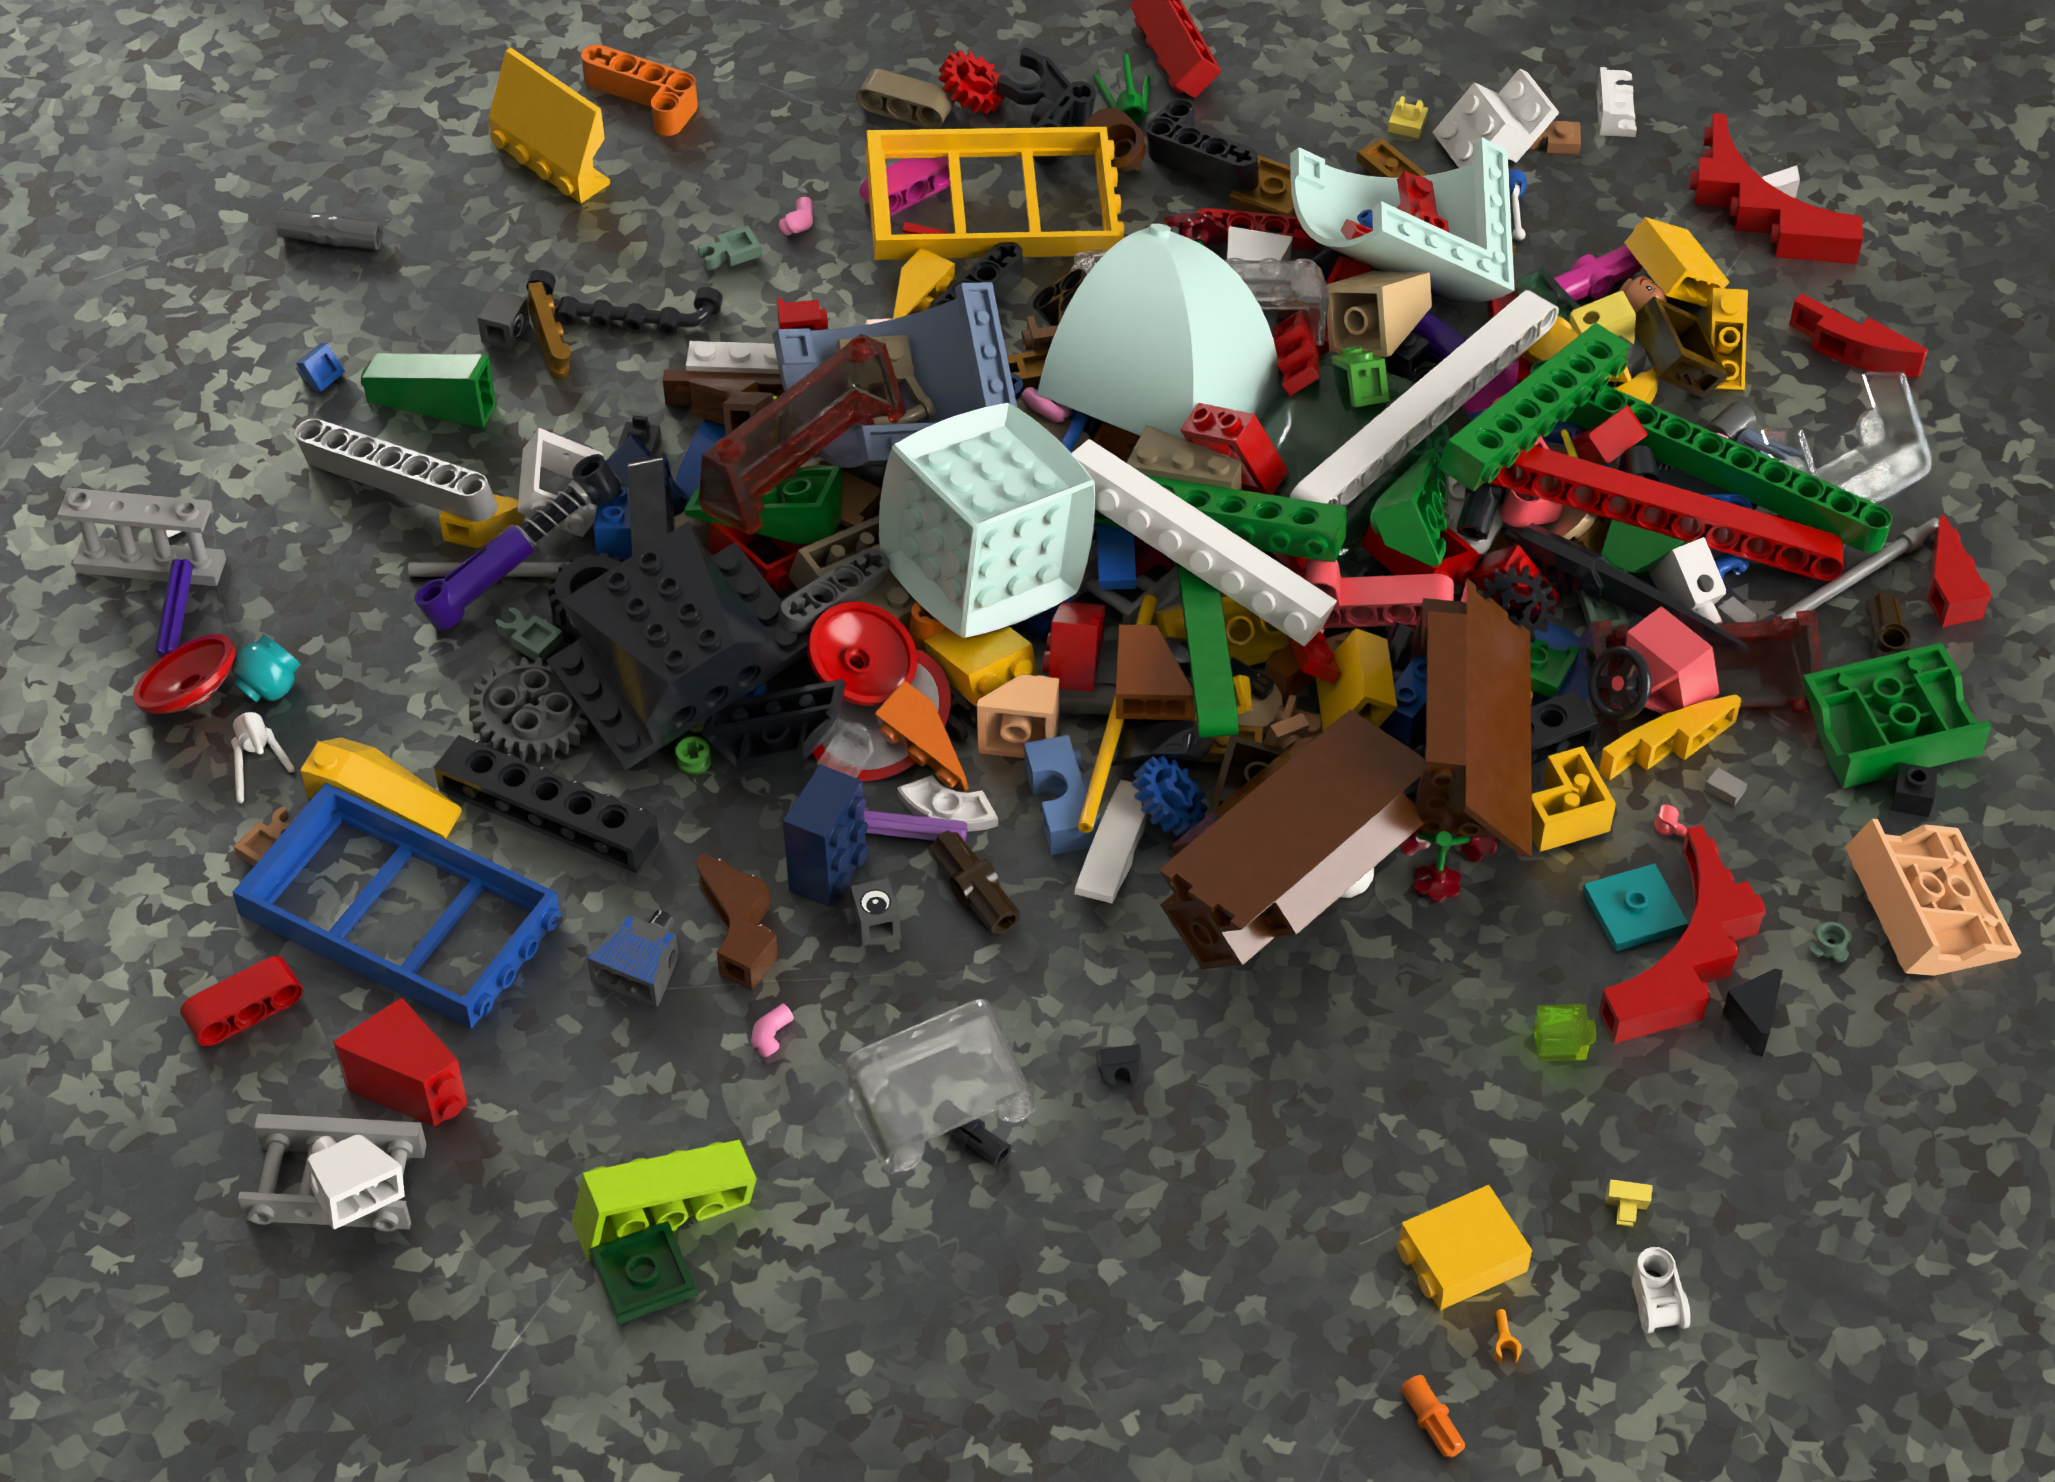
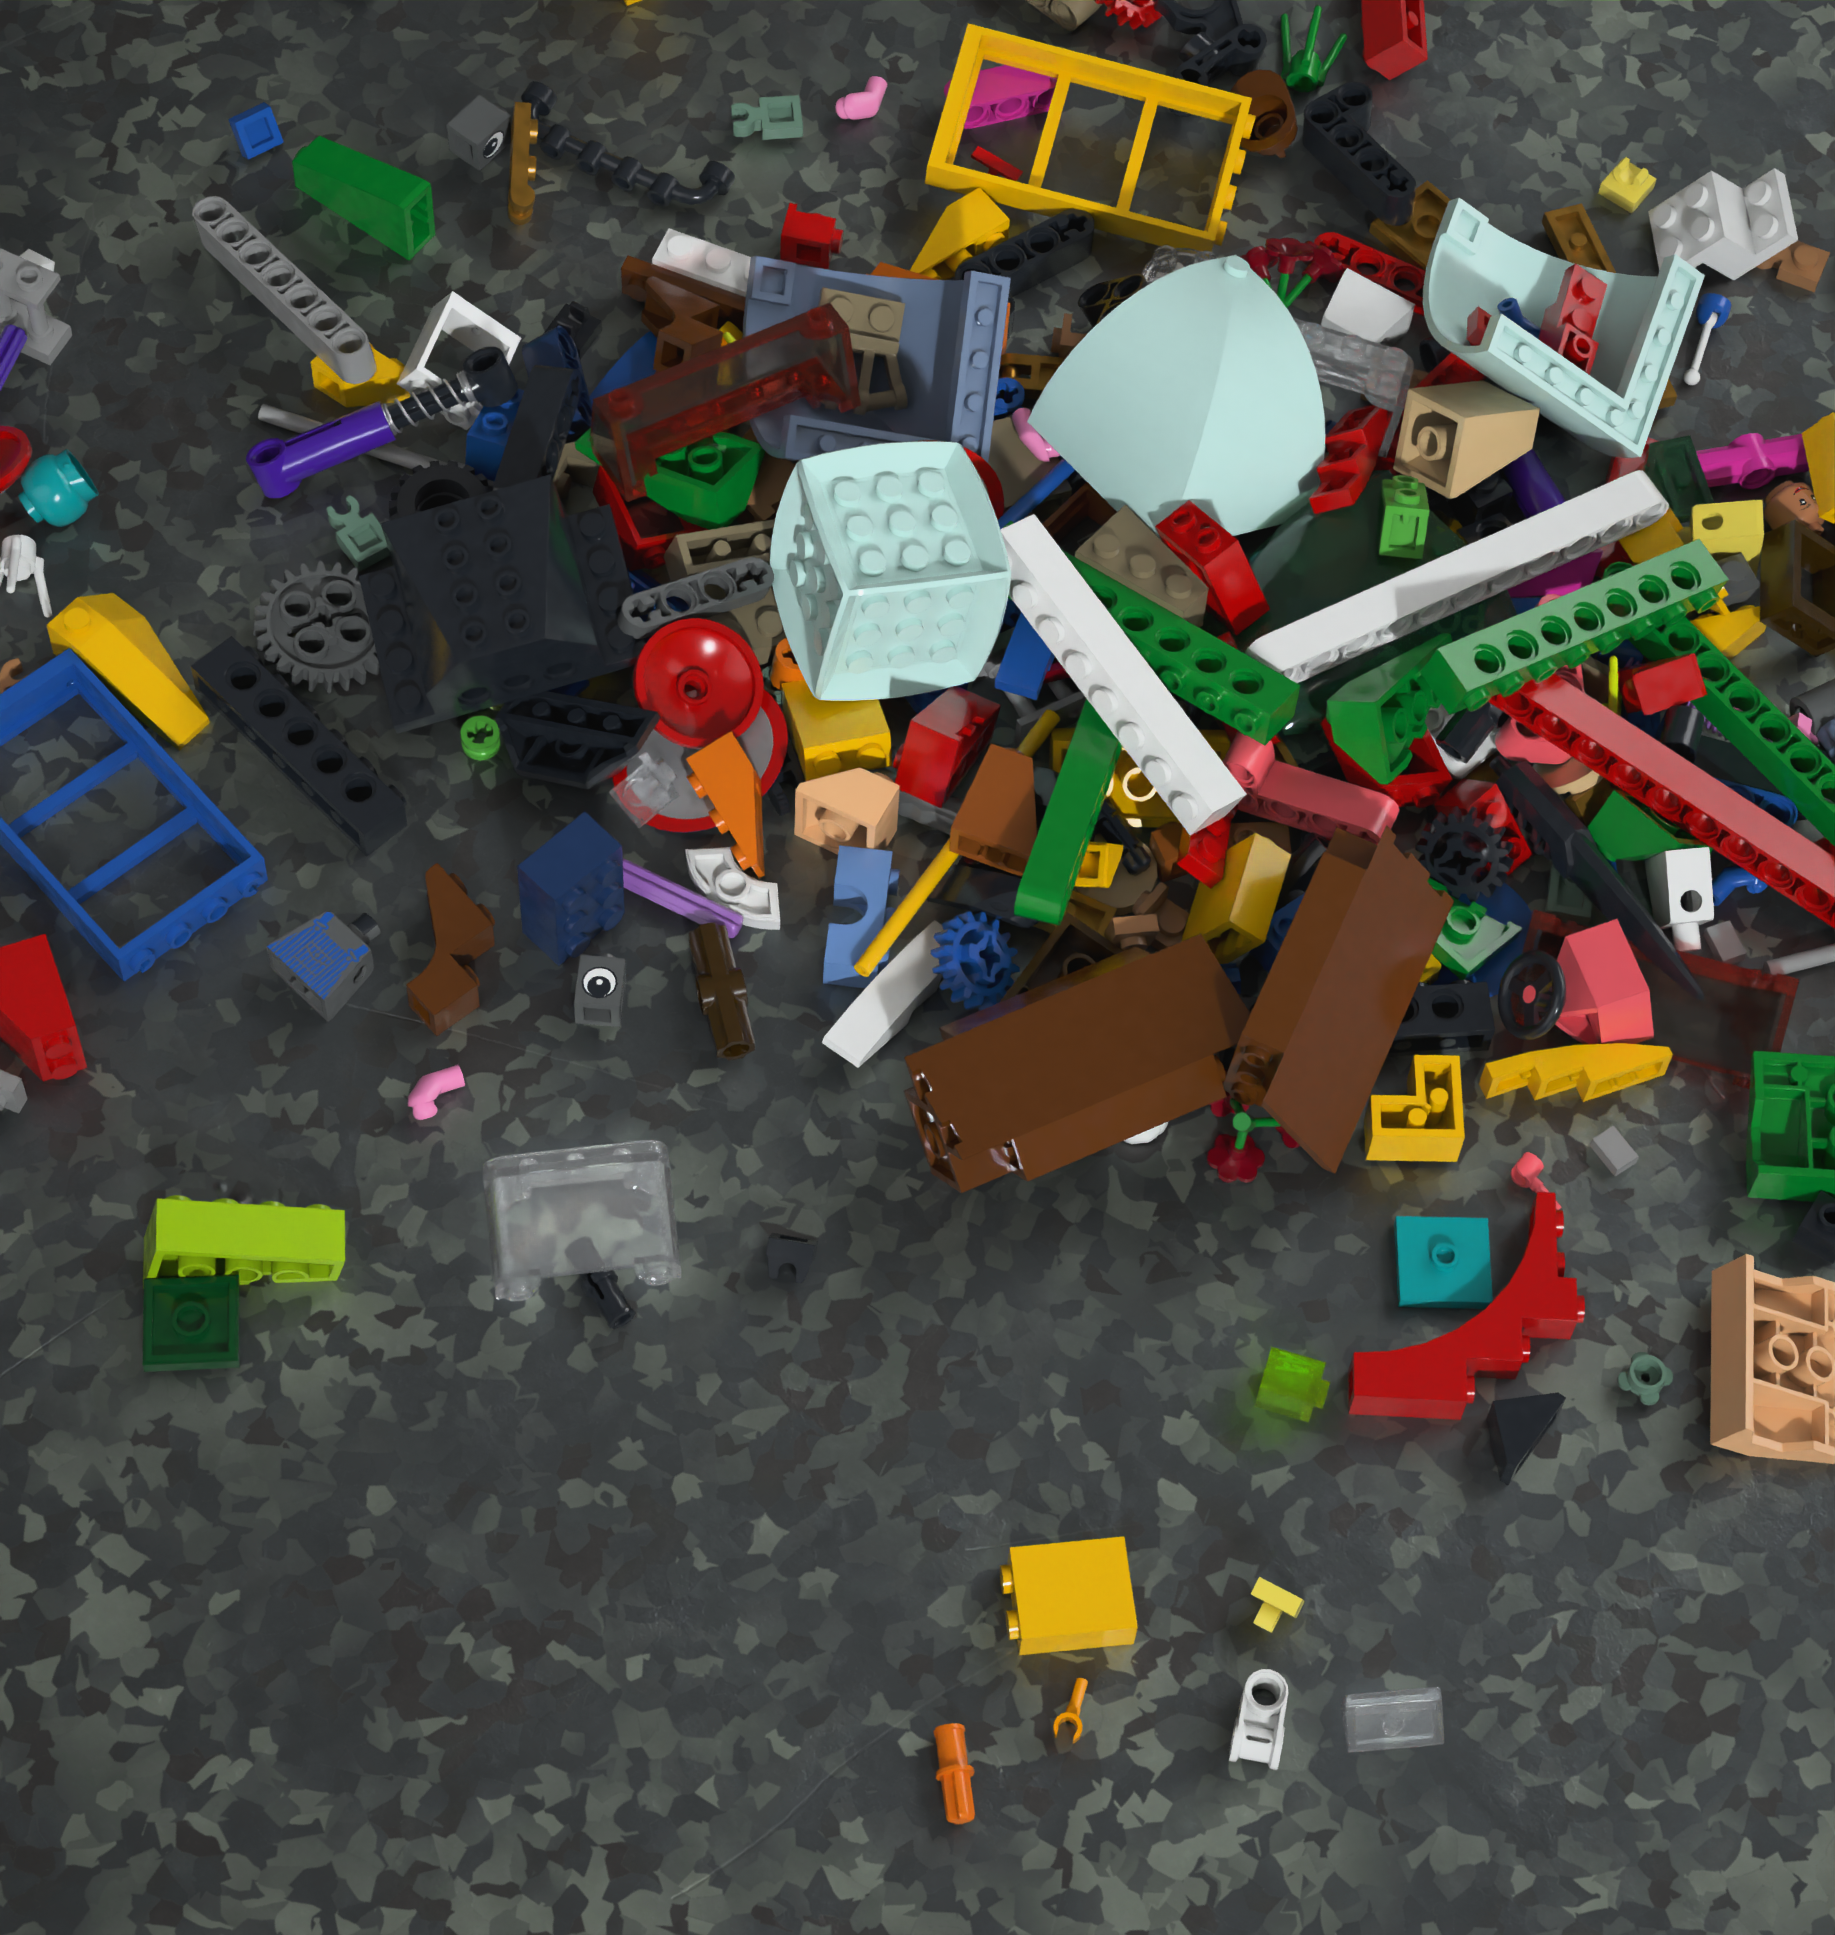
camera: 15 degrees right, 10 degrees up
none -> clear slope [1341,1687,1445,1753]

